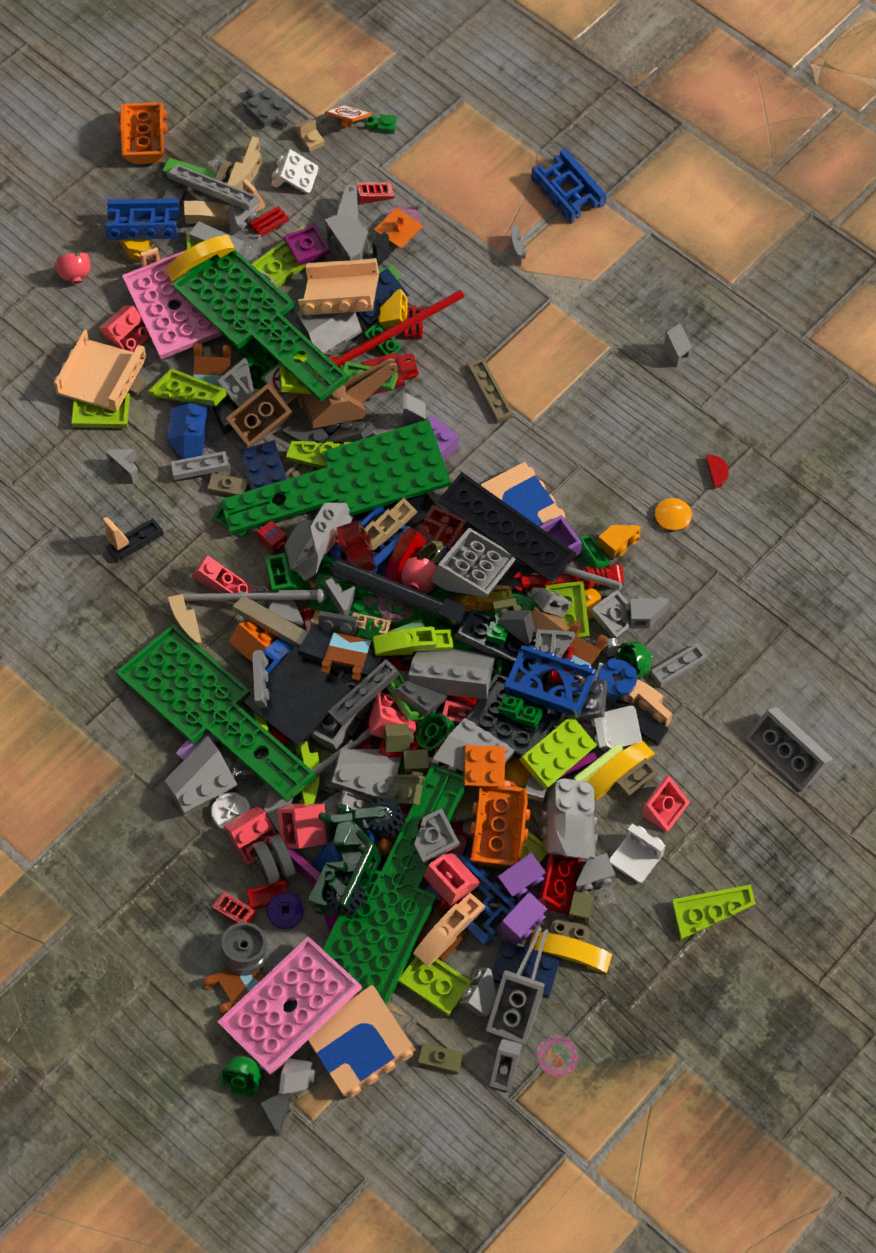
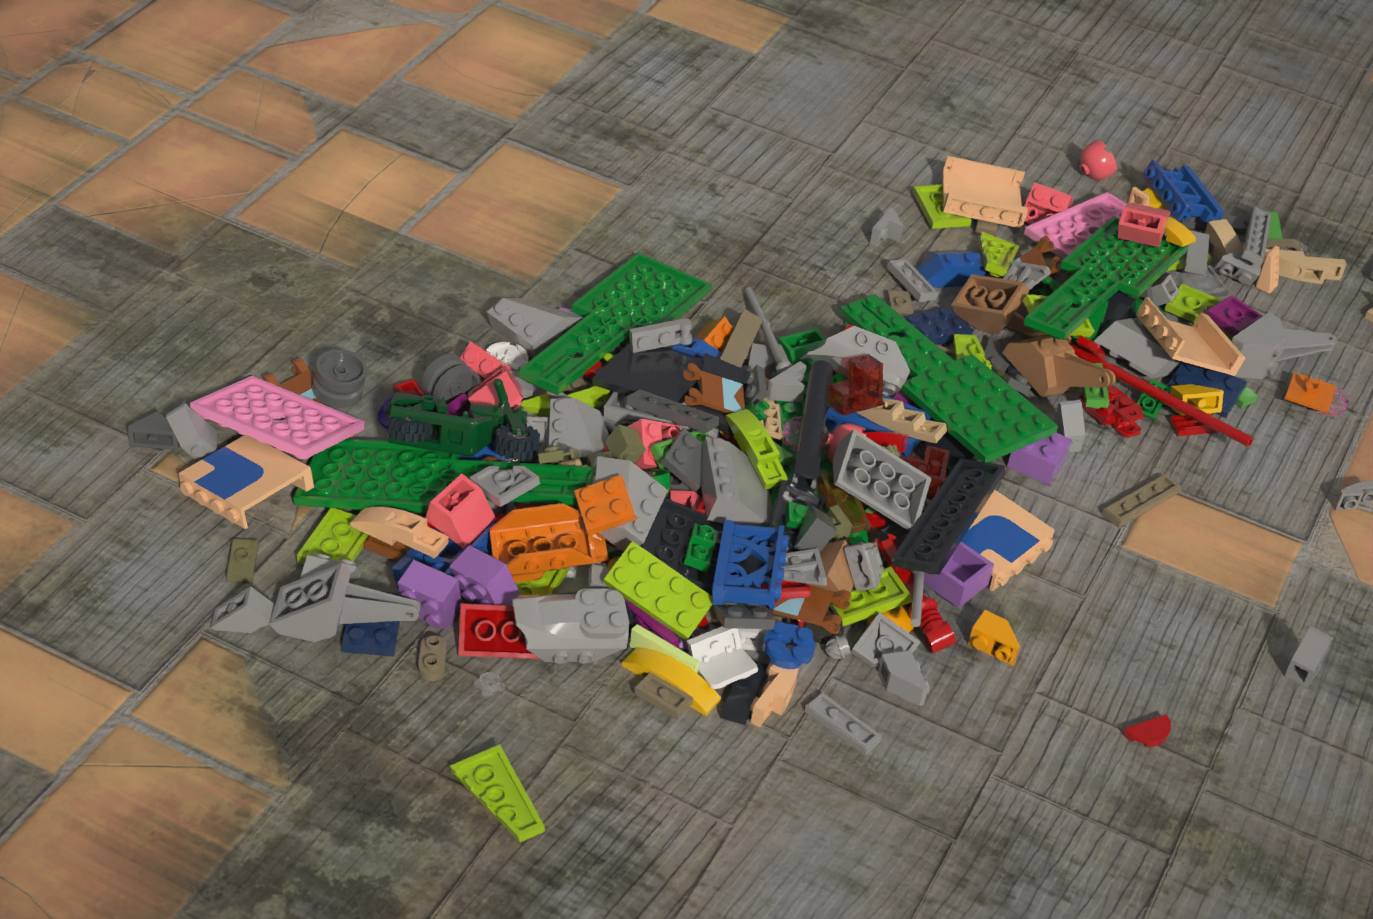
camera: 70 degrees right, 20 degrees down
light nougat slope [103,517,129,550] -> none
black tile [106,518,164,563] -> none
orange slope [118,102,167,164] -> none
tan slope [168,594,202,648] -> none
coral slope [192,556,254,593] -> none
red slope [212,892,256,924] -> none
green cylinder [219,1056,263,1097] -> none
red tile [250,206,289,238] -> none
white bracket [271,149,318,194] -> none
red slope [356,182,394,204] -> none
black tile [366,232,389,271] -> none
yellow slope [528,931,612,974] -> none
clear tile [537,1035,579,1077] -> none
olive brick [568,891,594,925] -> none
light grey slope [575,853,615,893] -> none
green slope [578,535,610,569] -> none
white bracket [610,823,666,883] -> none
green cylinder [616,642,653,679] -> none
coral slope [642,775,690,832] -> none
light orange dish [655,498,692,531] -> none
light grey slope [745,707,834,791] -> none
none -> coral slope [1118,202,1170,247]

